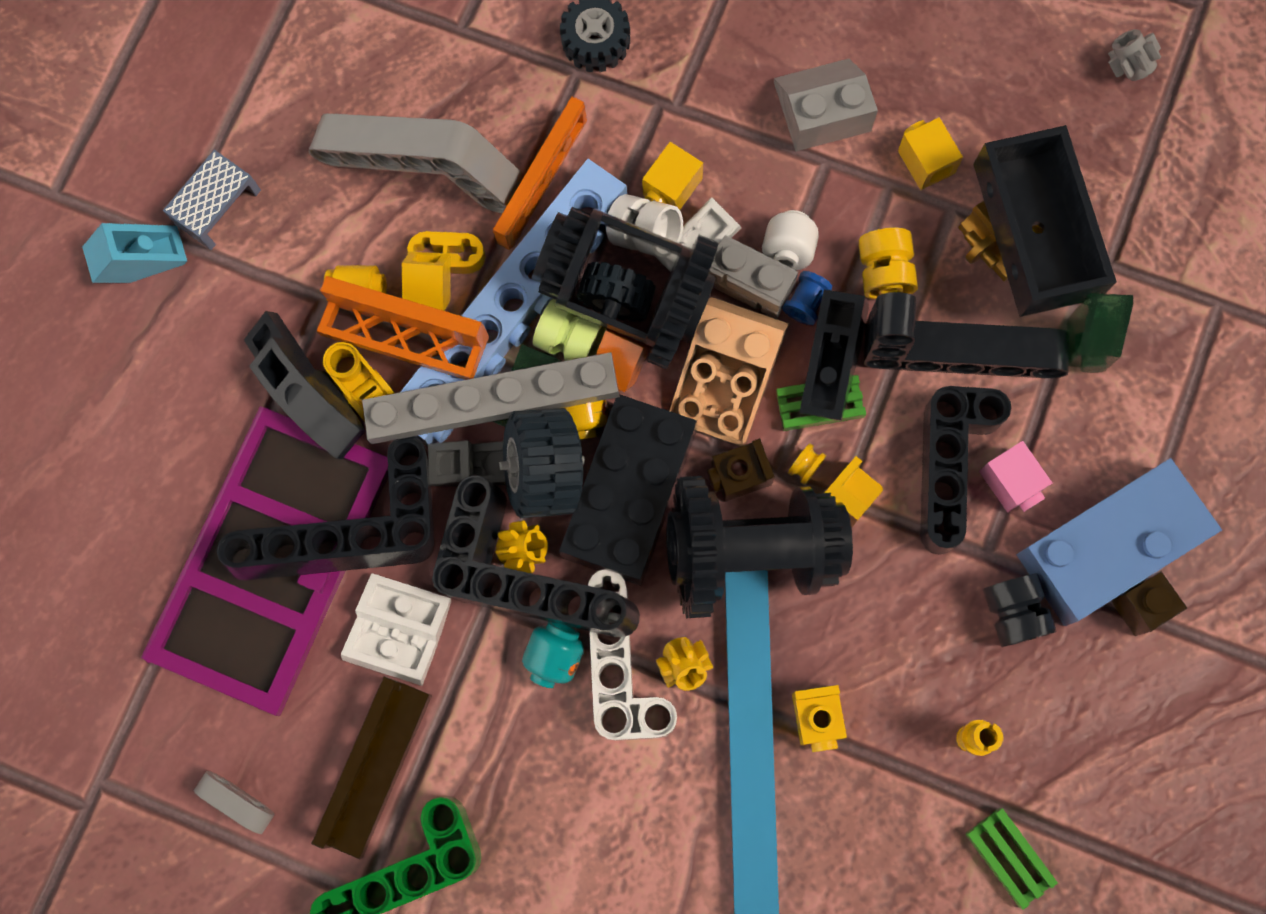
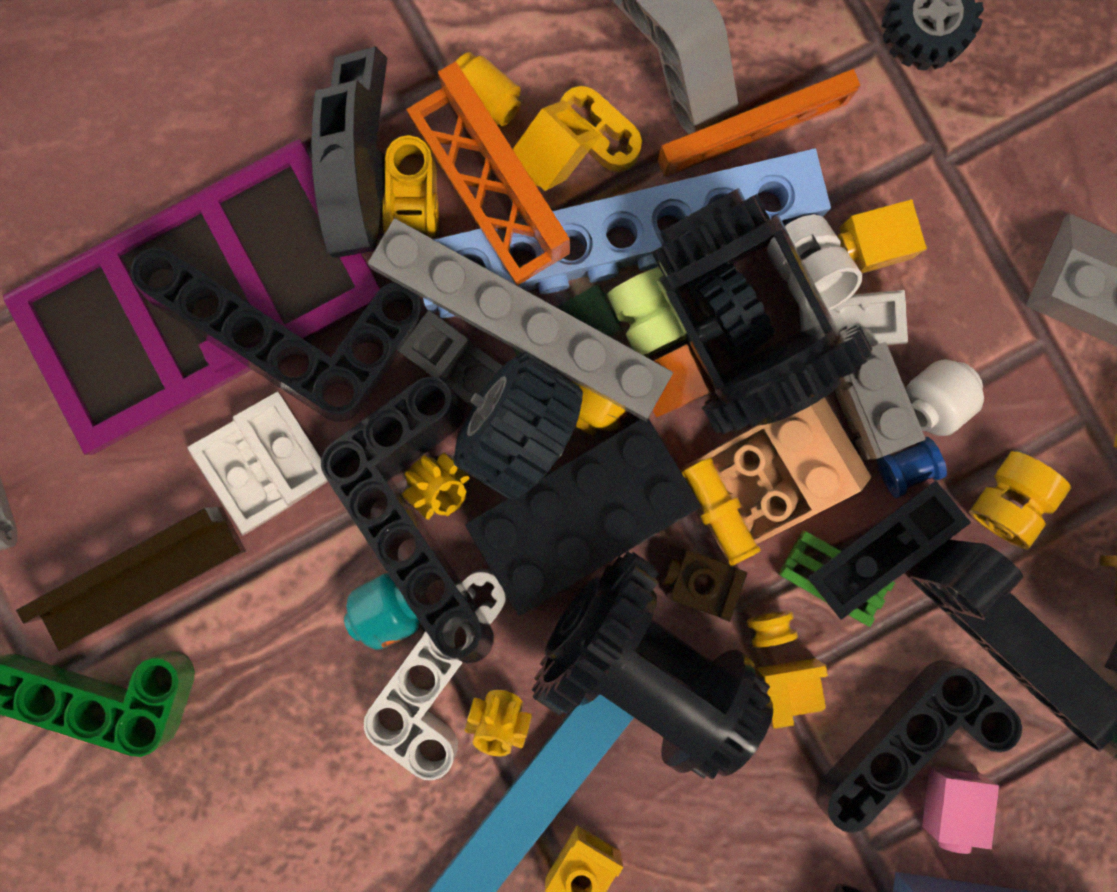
camera: 30 degrees right, 10 degrees up
none -> yellow pin [681,457,761,566]

